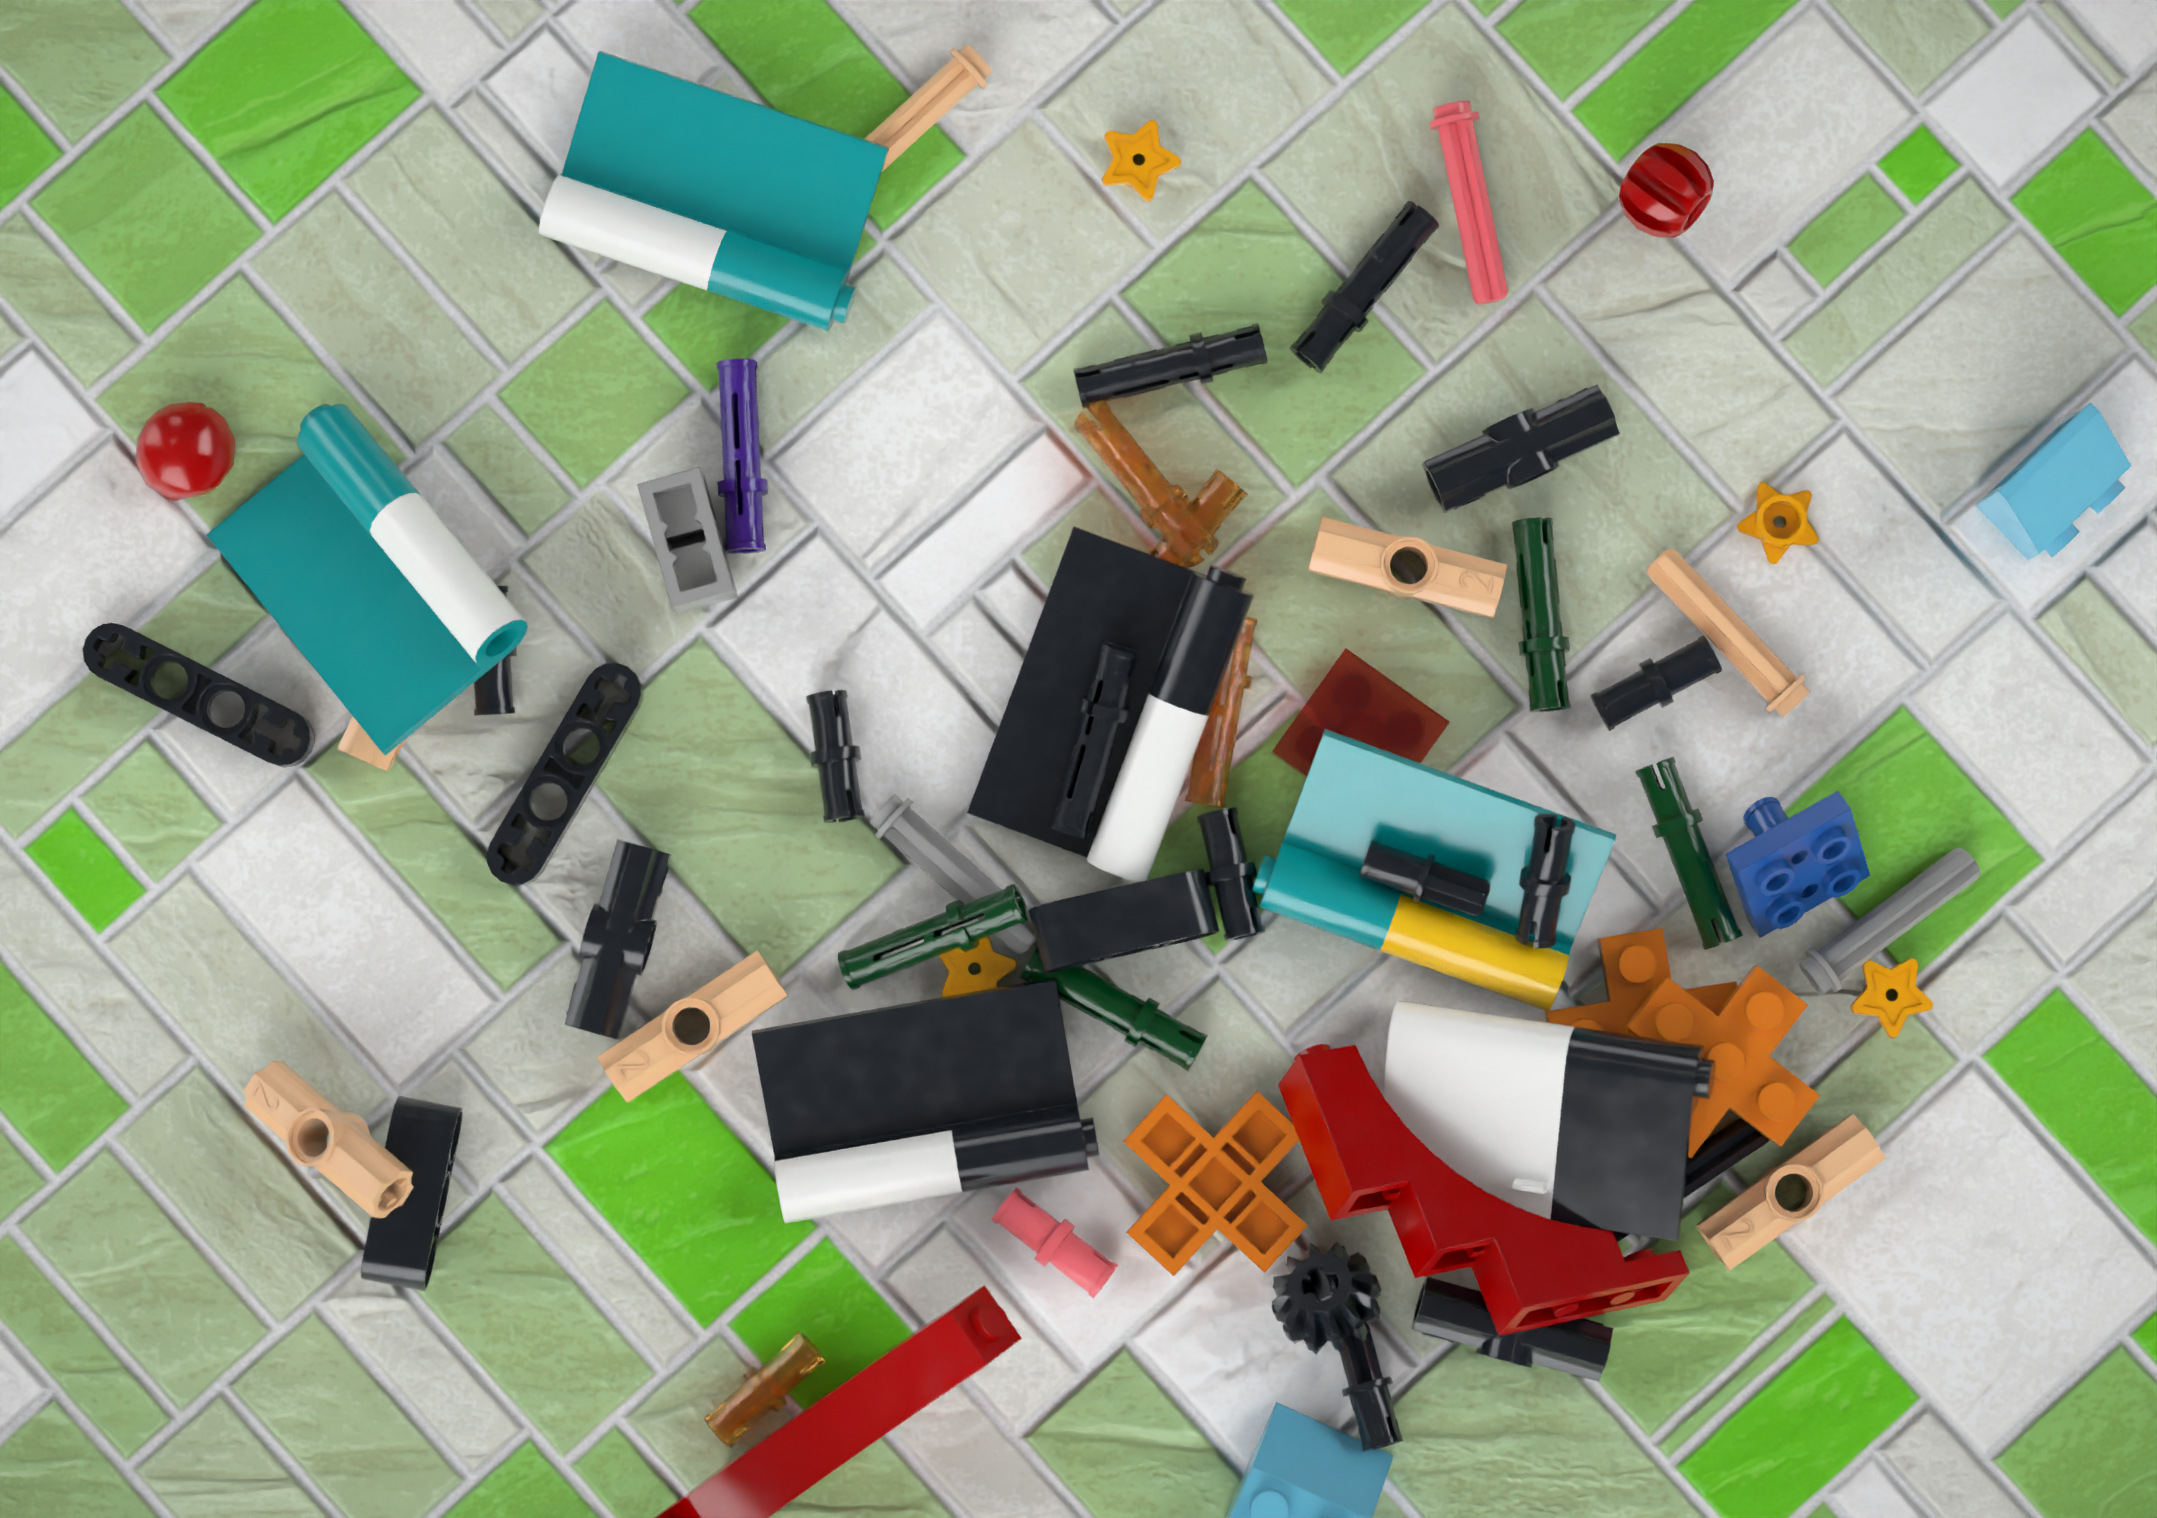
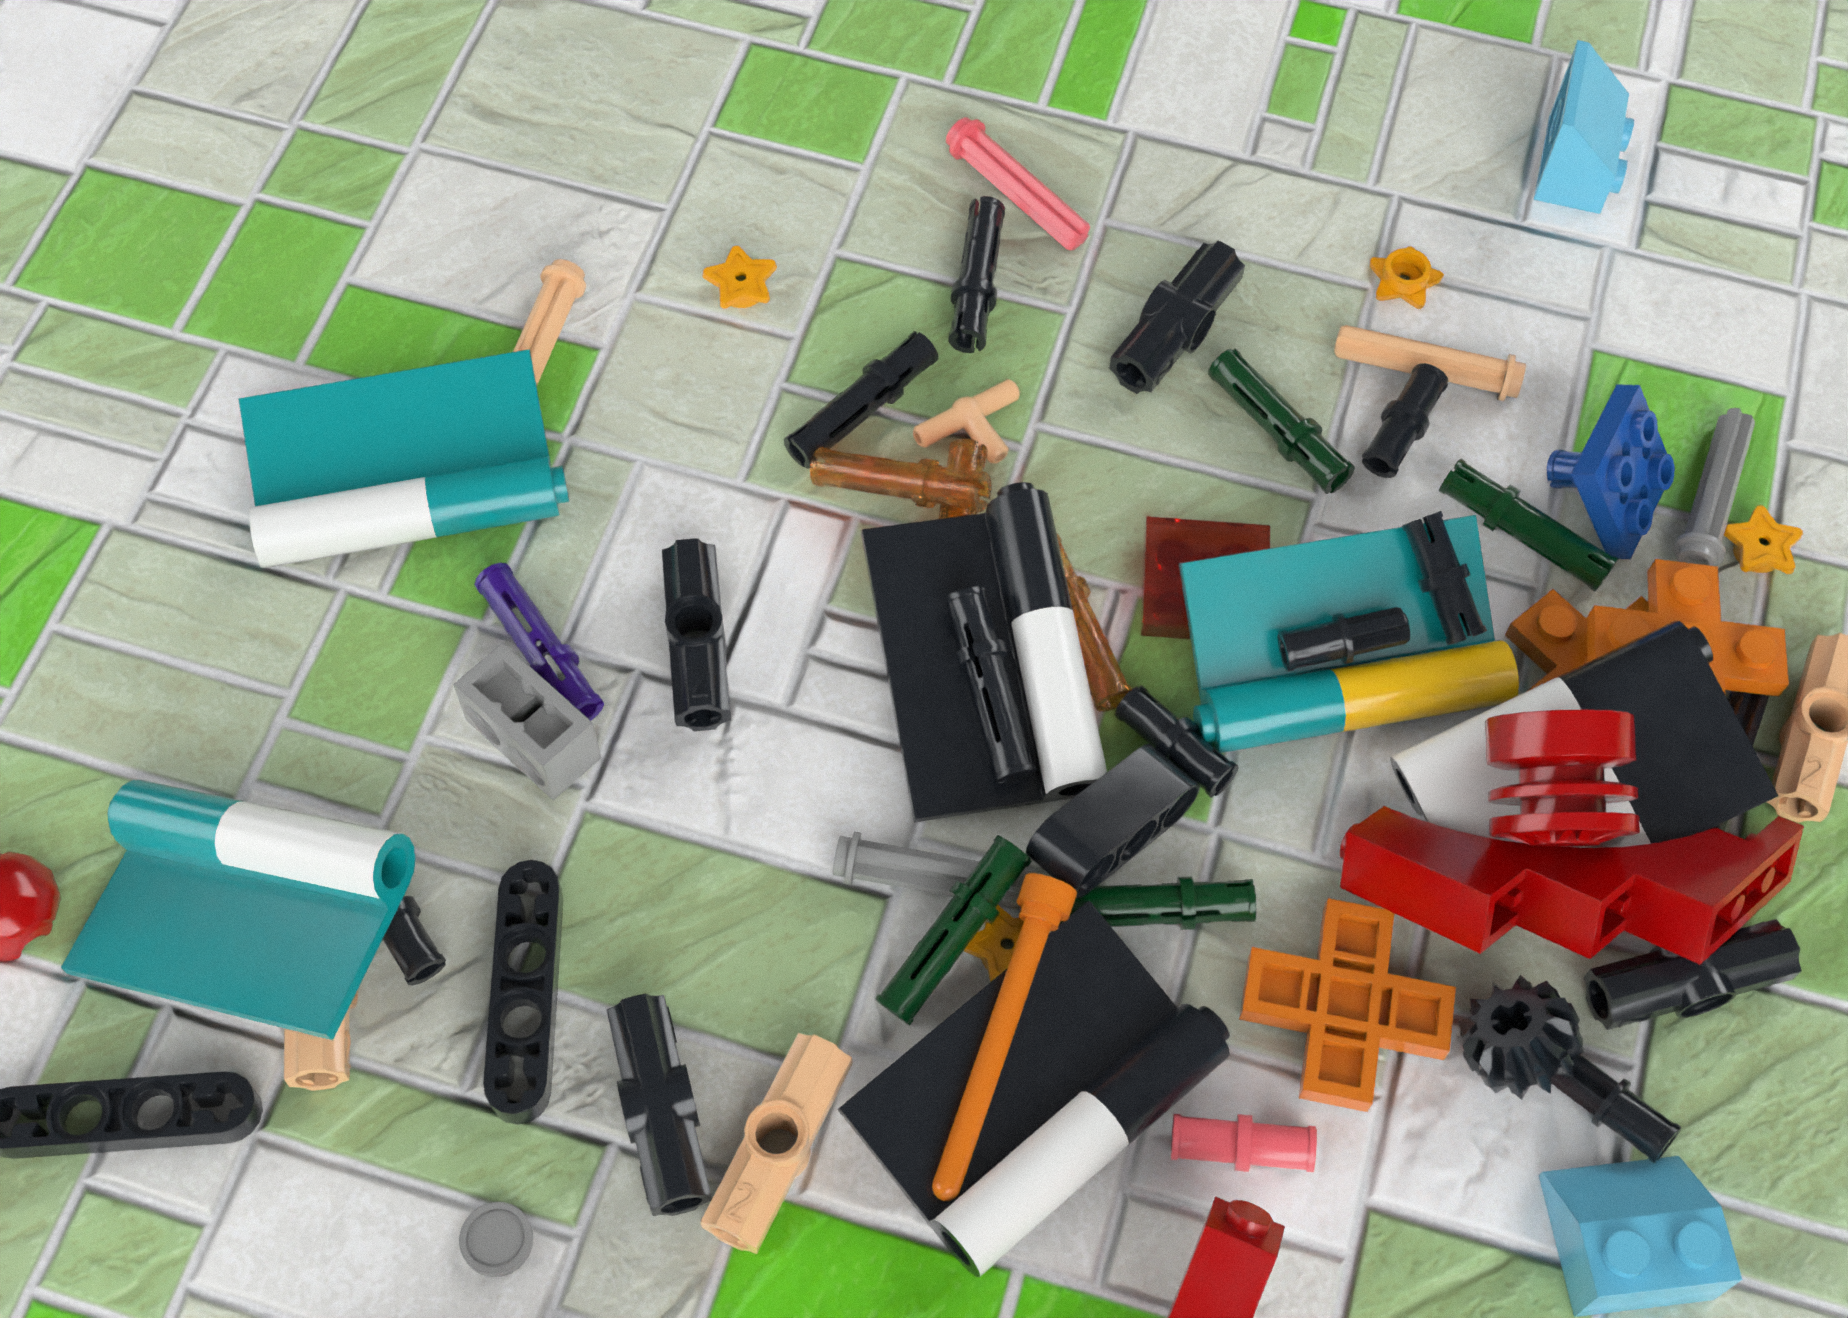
camera: 30 degrees left, 25 degrees down
black pin [806,690,865,823] -> none
light nougat piece [1308,517,1507,619] -> none
red piece [1619,143,1714,238] -> none
none -> light grey piece [459,1202,533,1277]
none -> black piece [662,538,731,732]
none -> light nougat piece [913,379,1020,463]
none -> orange piece [932,873,1077,1201]
none -> red wheel [1485,709,1640,847]

